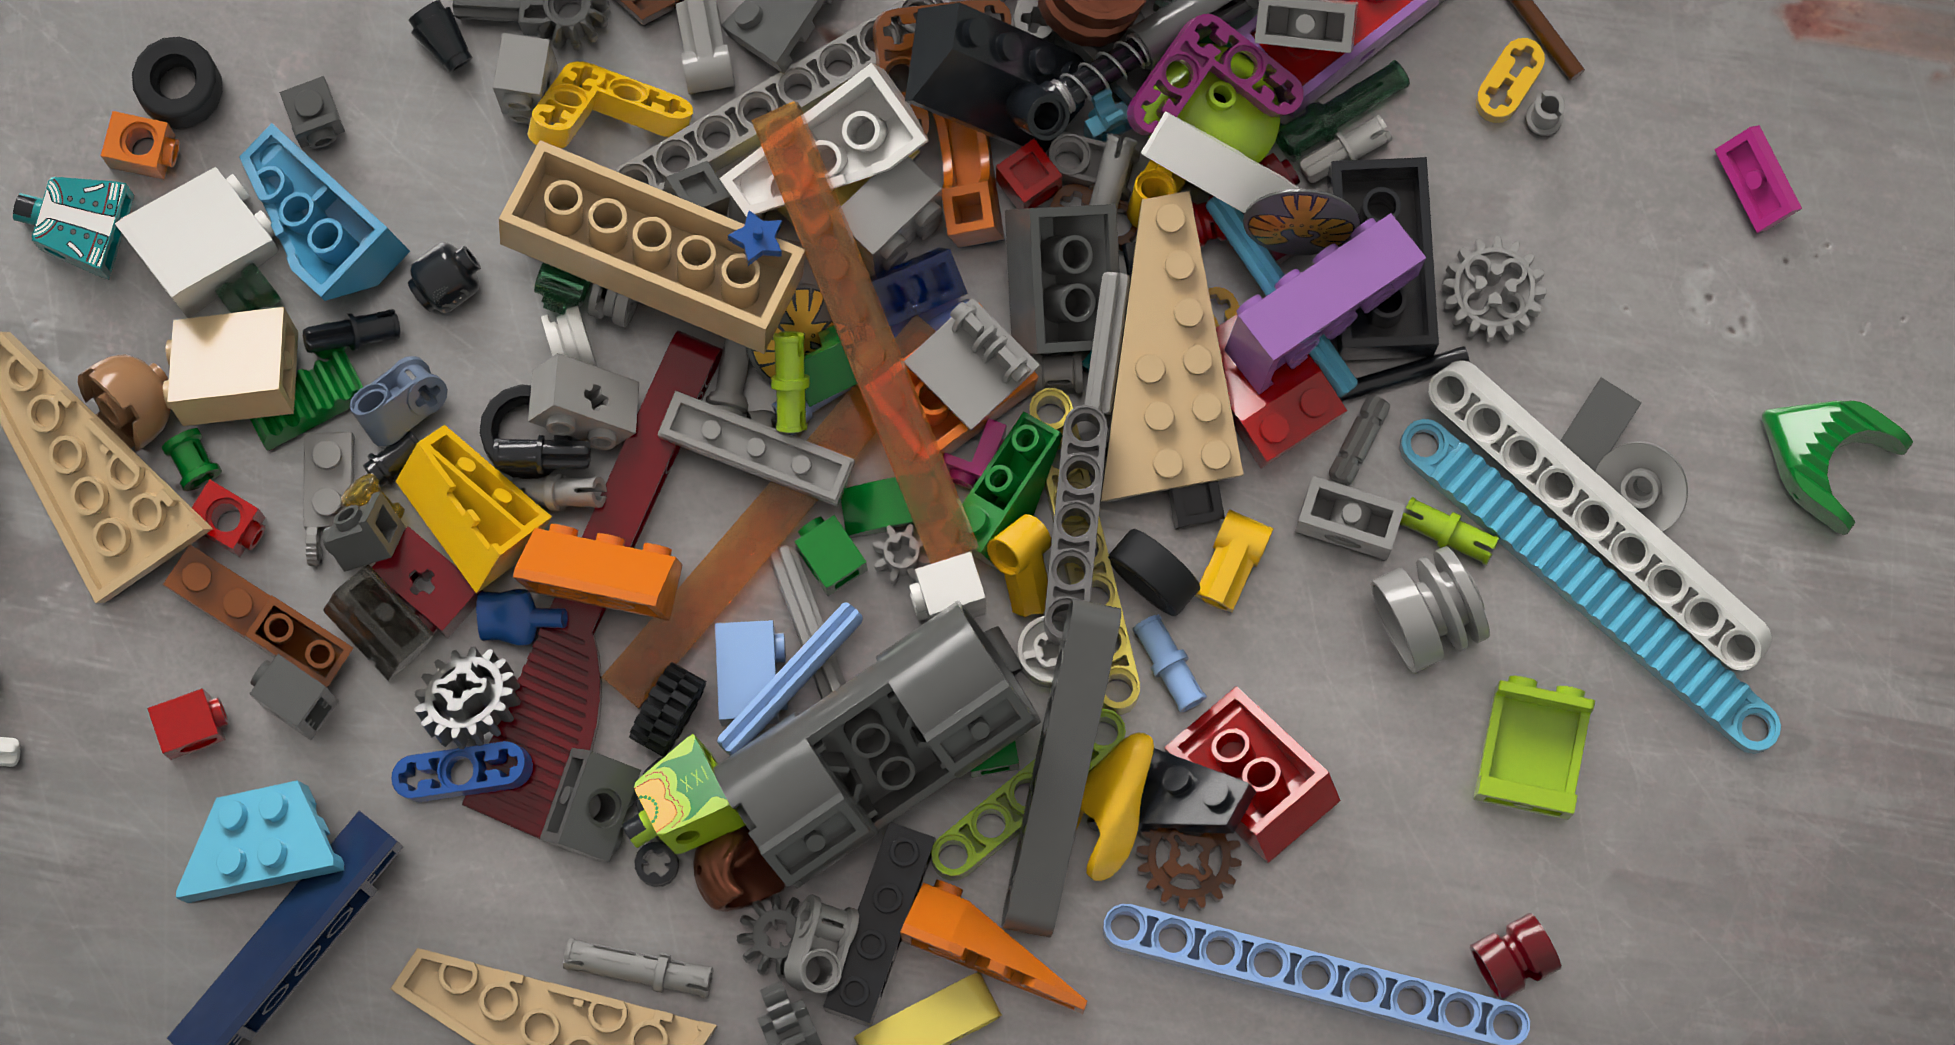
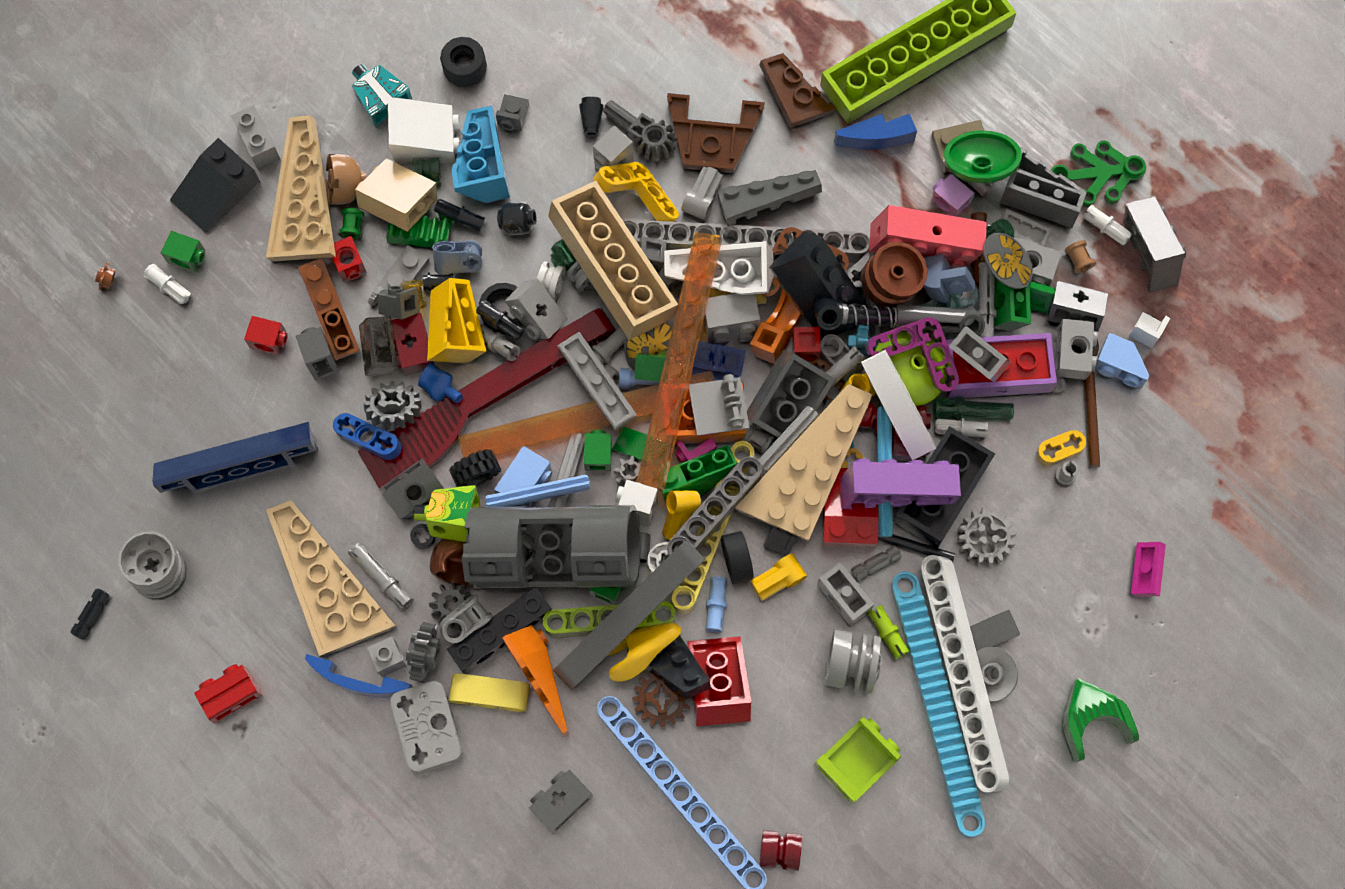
camera: 35 degrees right, 5 degrees down
orange brick [101,111,179,180] -> none
medium azure wing [176,780,344,903] -> none
orange slope [513,524,683,621] -> none
blue piece [728,210,782,266] -> none
lime pin [771,331,810,433] -> none
shield [1243,189,1360,255] -> none

